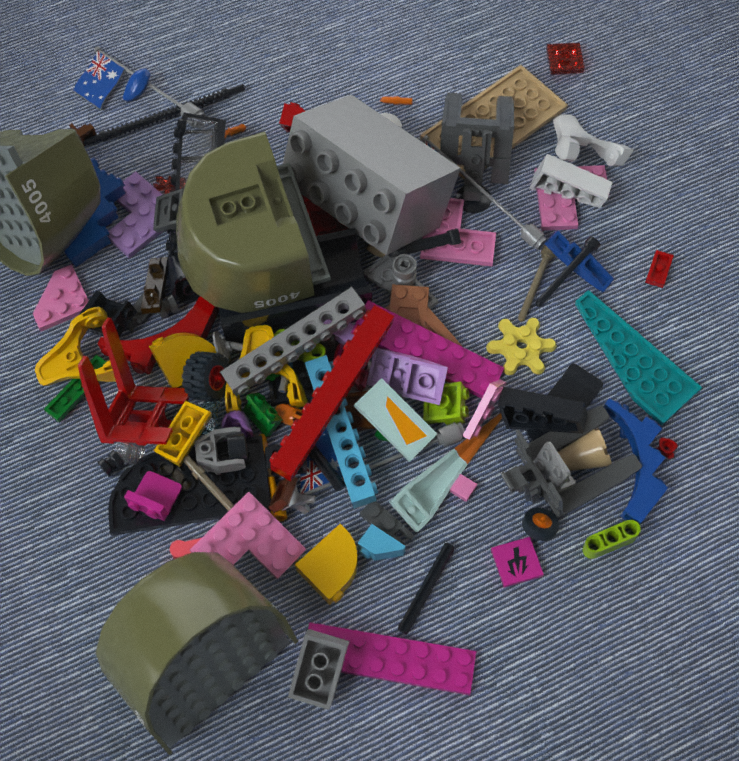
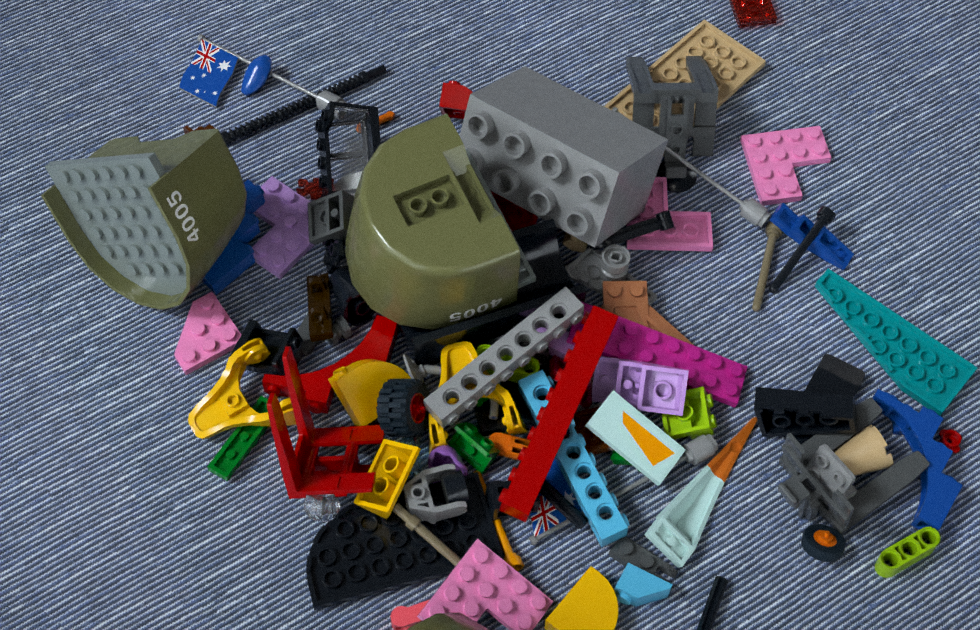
camera: 10 degrees left, 5 degrees down
black wheel [97,450,125,477] -> none
dark pink bracket [124,471,182,521] -> none
copper piece [268,477,316,514] -> none
orange piece [380,96,413,105] -> none
bright pink tile [450,474,477,502] -> none
bright pink plate [463,379,506,440] -> none
light yellow plate [486,318,556,376] -> none
dark pink tile [491,537,544,588] -> none
white wedge [529,154,613,208] -> none
white animal [553,114,633,166] -> none
red plate [645,250,674,288] -> none

